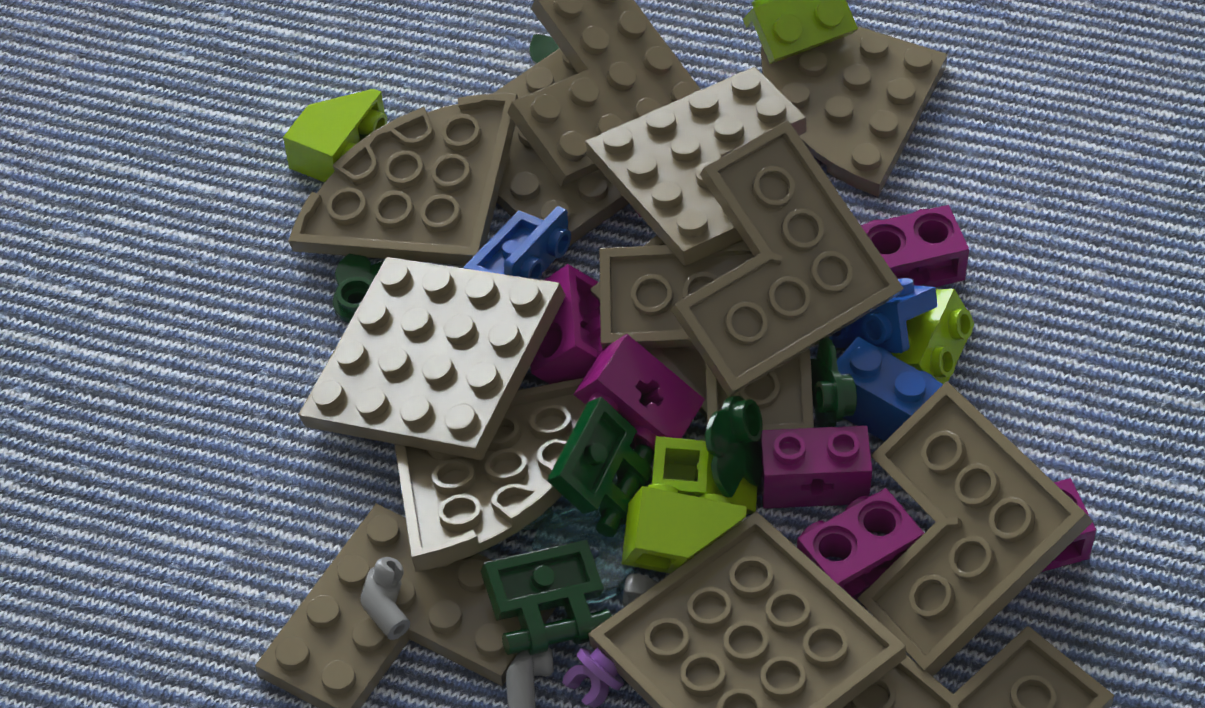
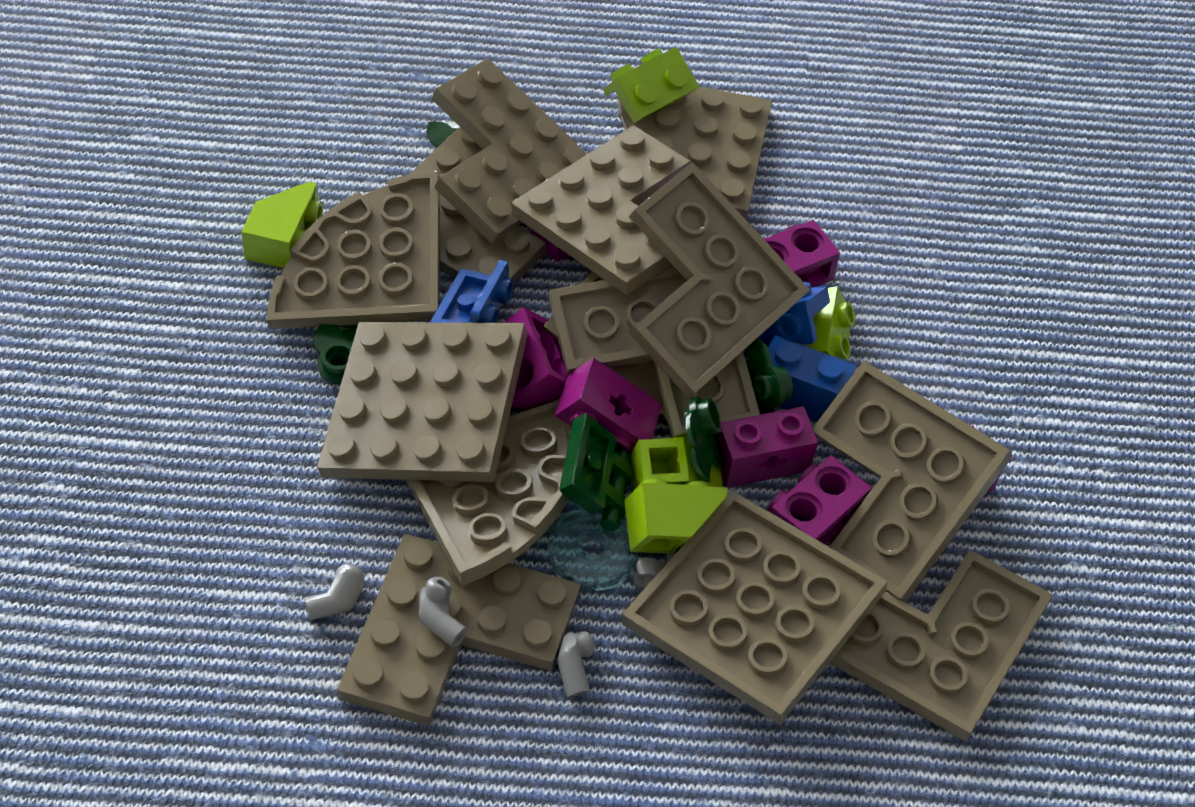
camera: 20 degrees left, 0 degrees up
dark green plate [480,540,612,655] -> none
medium lavender plate [562,647,624,708] -> none
none -> light grey arm [304,564,365,621]

